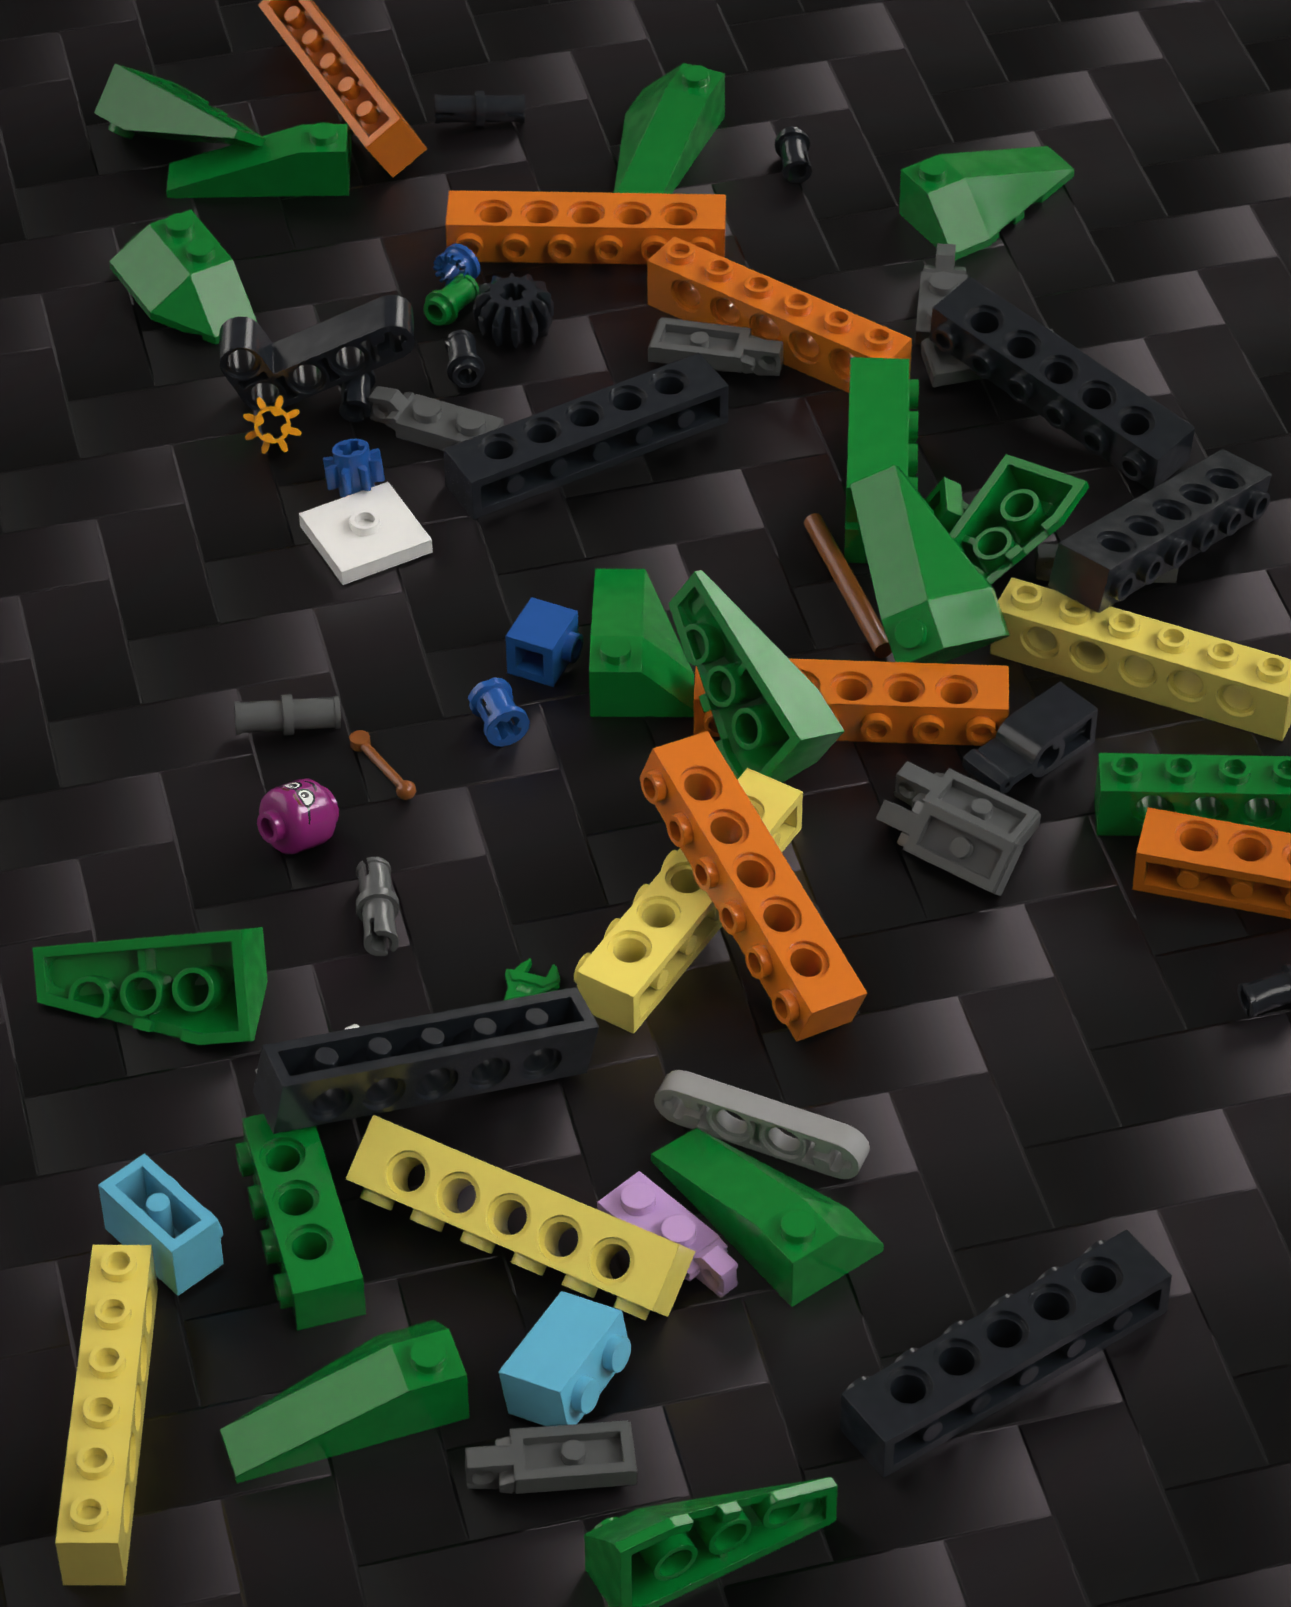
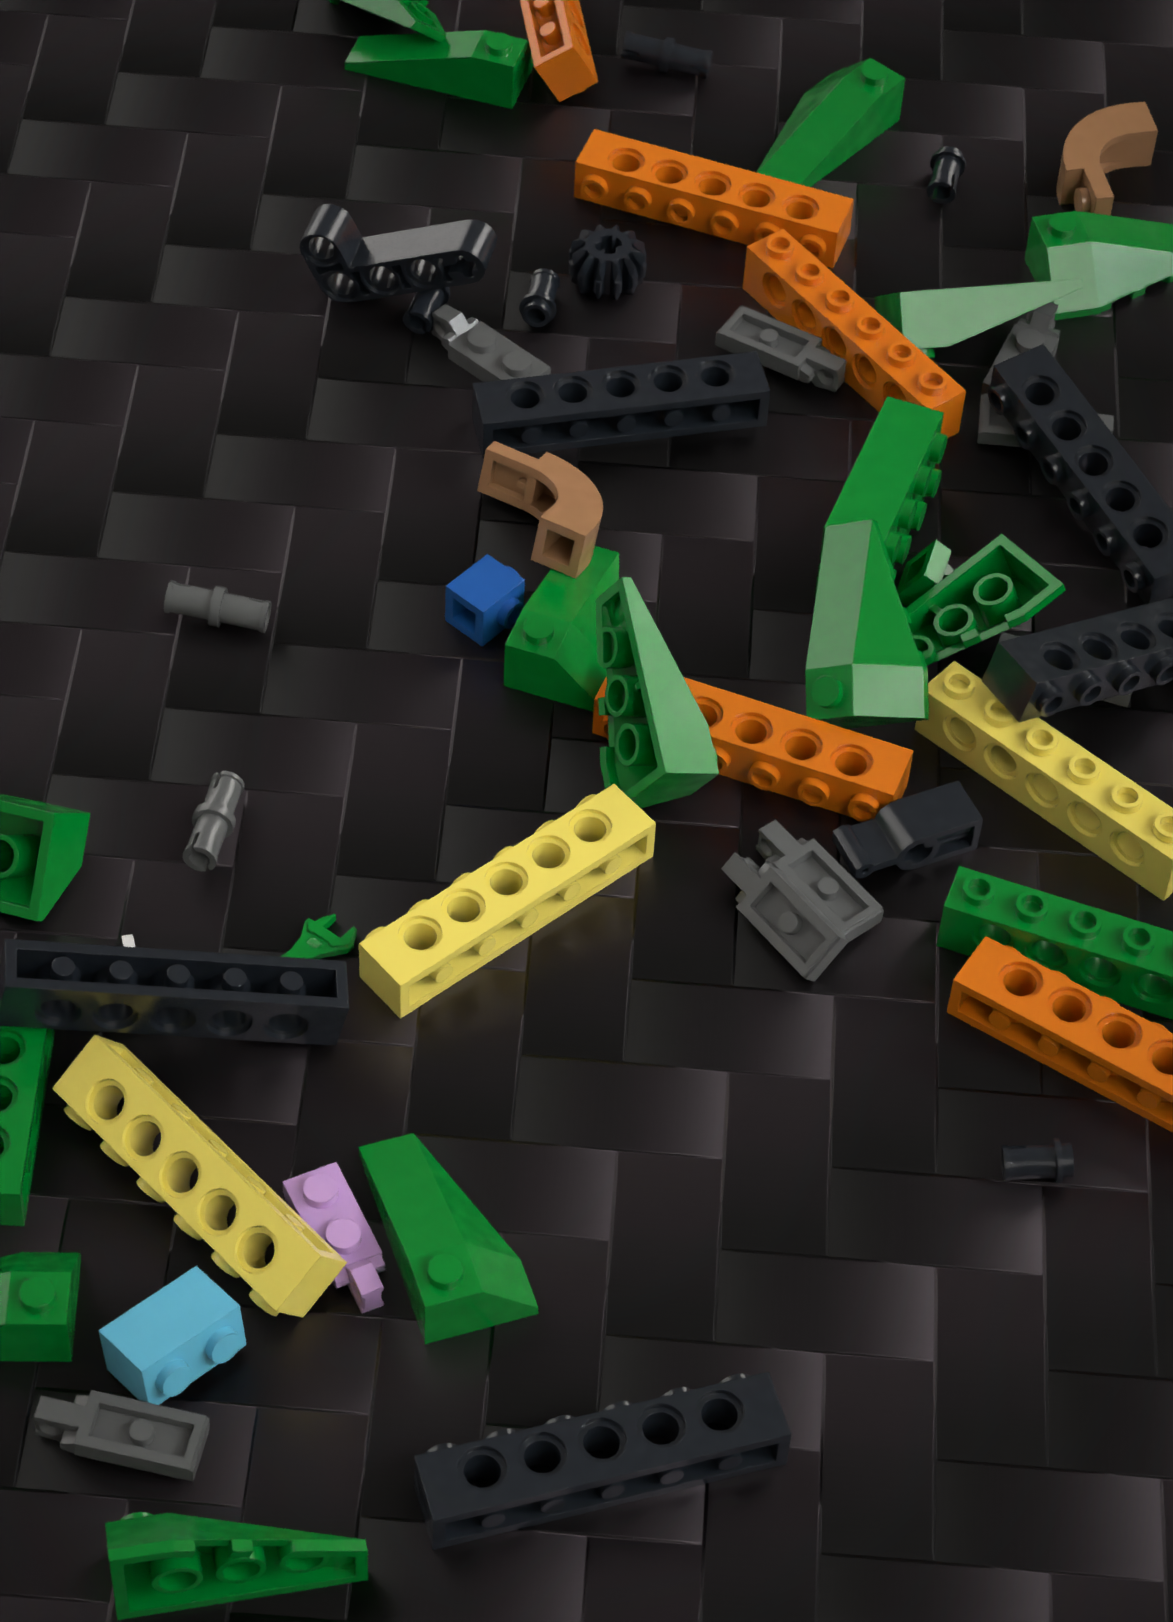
camera: 15 degrees right, 5 degrees up
green wedge [109,209,257,345] -> none
light orange gear [243,395,302,454] -> none
magenta head [257,778,339,855] -> none
white plate [299,482,433,585] -> none
blue gear [323,439,385,498] -> none
dark orange hinge [349,730,416,800] -> none
green pin [423,273,479,326] -> none
blue bush [433,244,481,286] -> none
blue bush [468,677,530,747] -> none
orange brick [639,731,867,1042] -> none
light grey beam [654,1070,870,1179] -> none
dark orange bar [804,513,892,658] -> none
none -> medium nougat arch [477,441,603,579]
none -> wedge [874,279,1083,358]
none -> medium nougat arch [1056,102,1158,215]

